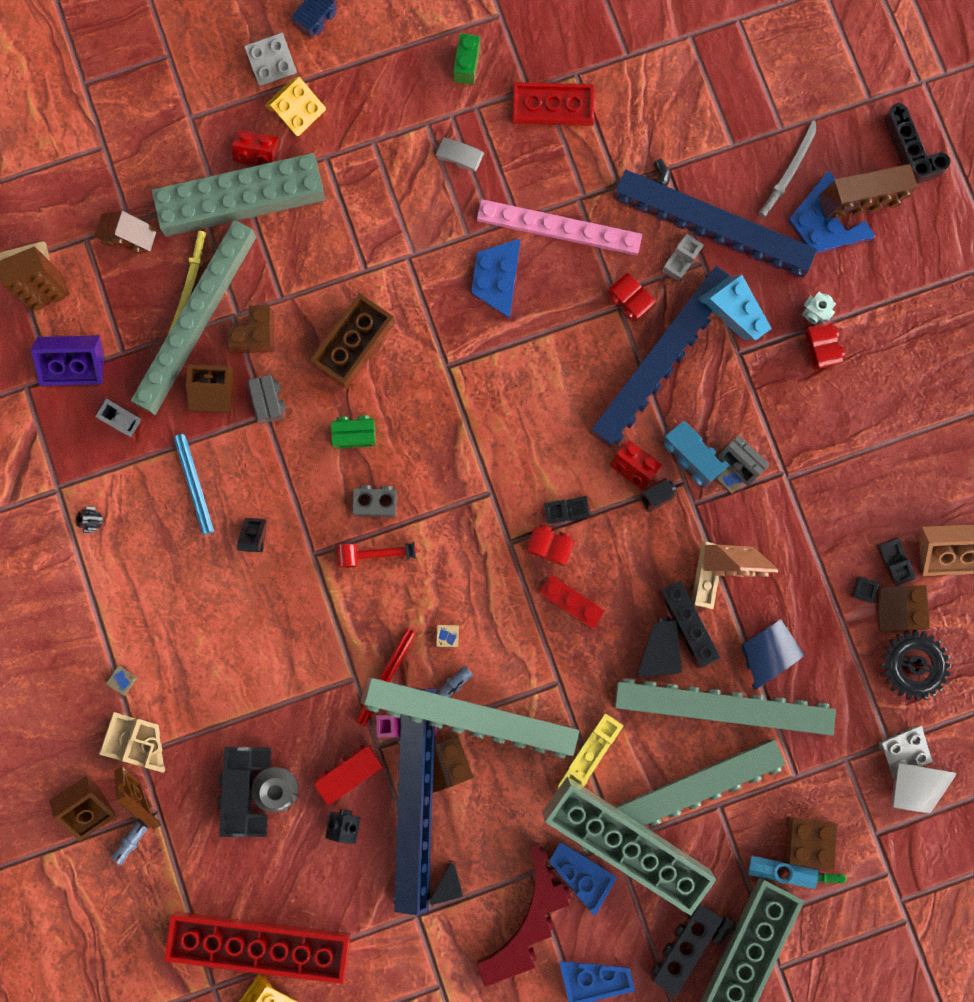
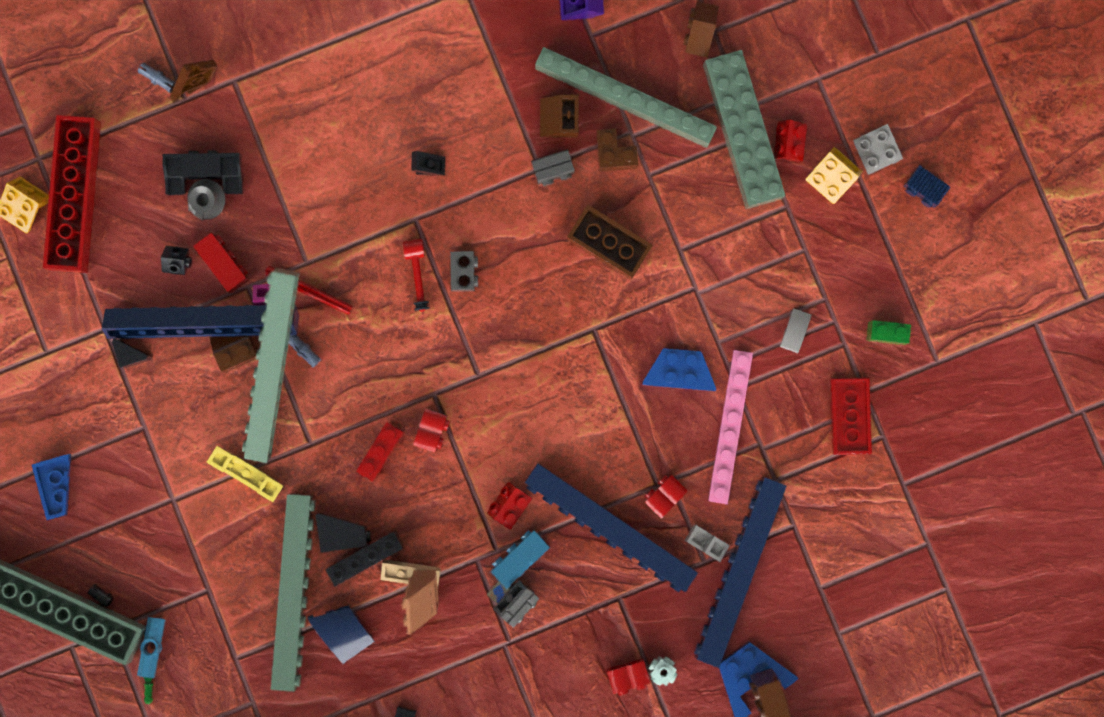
camera: 80 degrees right, 5 degrees up
reddish brown slope [49,776,116,841] -> none
black gear [75,506,103,533] -> none
slope [94,398,142,437] -> none
tan slope [99,712,165,773] -> none
dark tan tile [106,666,138,696] -> none
light yellow sword [167,231,206,336] -> none
dark azure axle [174,434,214,535] -> none
green brick [331,415,376,449] -> none
tan tile [437,625,459,647] -> none
dark red arch [477,842,572,987] -> none
sand green brick [542,776,717,915] -> none
black slope [544,496,591,525] -> none
blue wing [549,842,617,916] -> none
sand green brick [581,739,786,853] -> none
black brick [639,478,677,512] -> none
black brick [650,903,723,997] -> none
black arm [653,158,671,186] -> none
dark azure wedge [698,275,772,340] -> none
light grey sword [758,121,816,218] -> none
reddish brown brick [784,817,838,869] -> none

